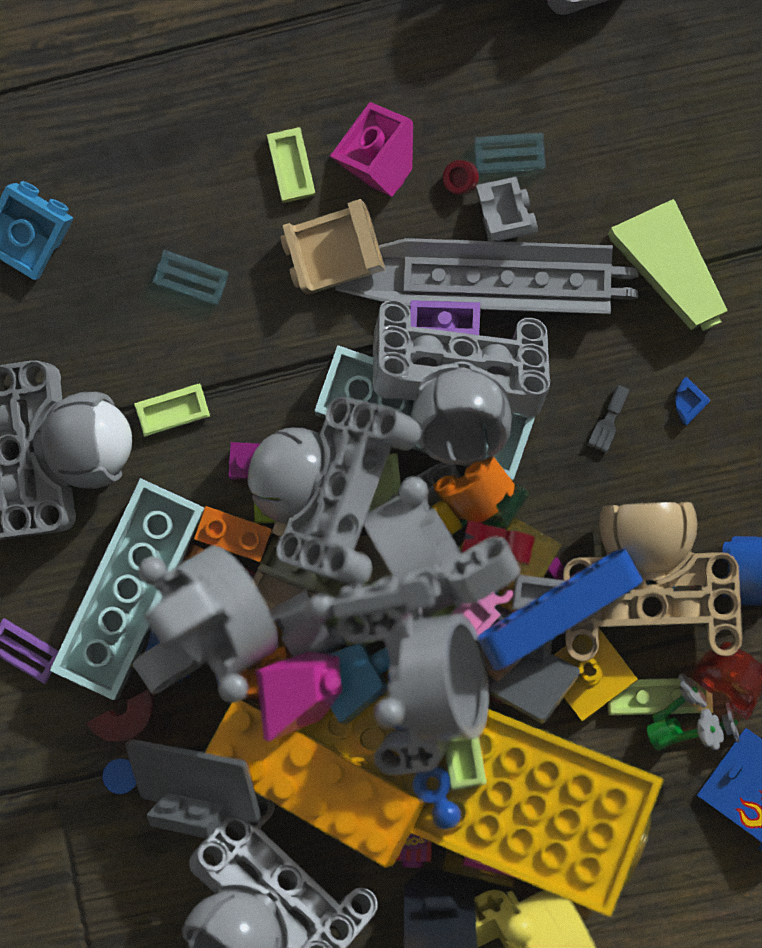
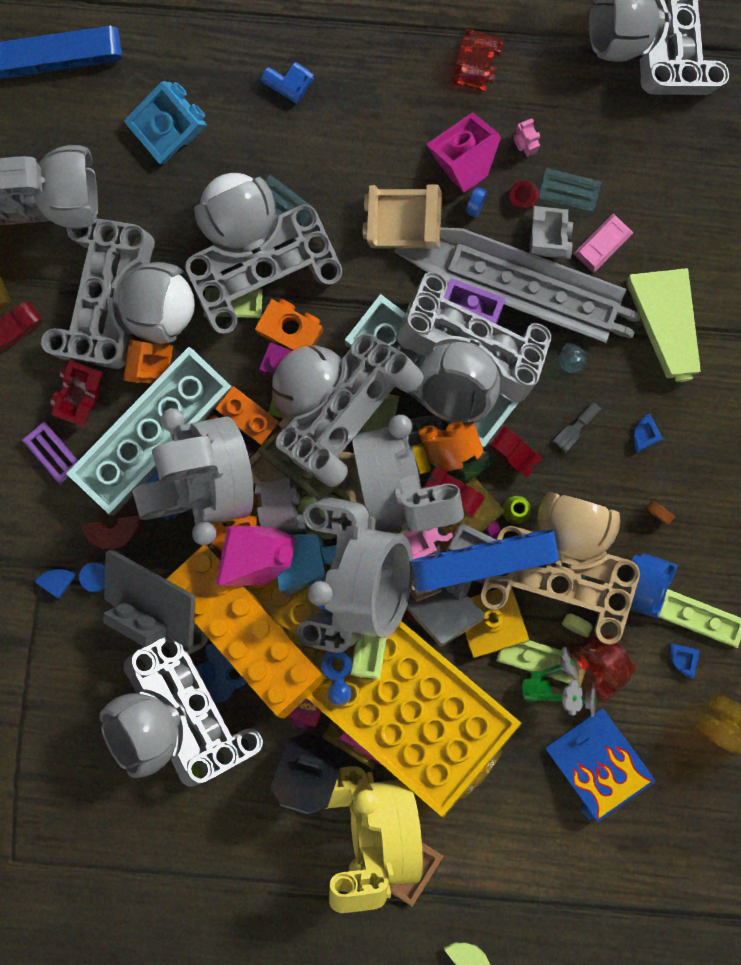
camera: 20 degrees right, 0 degrees up
yellowish green tile [267,127,316,203] -> none
light grey plate [308,567,440,622] -> none
none -> blue tile [35,569,76,599]
none -> dark red cylinder [50,360,104,427]
none -> orange cylinder [123,339,173,384]
none -> light grey beam [184,173,342,334]
none -> blue plate [196,644,247,703]
none -> orange brick [255,299,323,351]
none -> blue piece [260,62,314,104]
none -> clear red cylinder [452,28,504,92]
none -> blue tile [466,187,488,218]
none -> dark red leg [487,425,543,478]
none -> lime cone [502,496,531,525]
none -> bright pink plate [514,118,540,157]
none -> clear light blue plate [558,343,588,373]
none -> yellowish green tile [562,614,593,637]
none -> bright pink tile [573,213,633,274]
none -> dark orange tile [646,500,675,525]

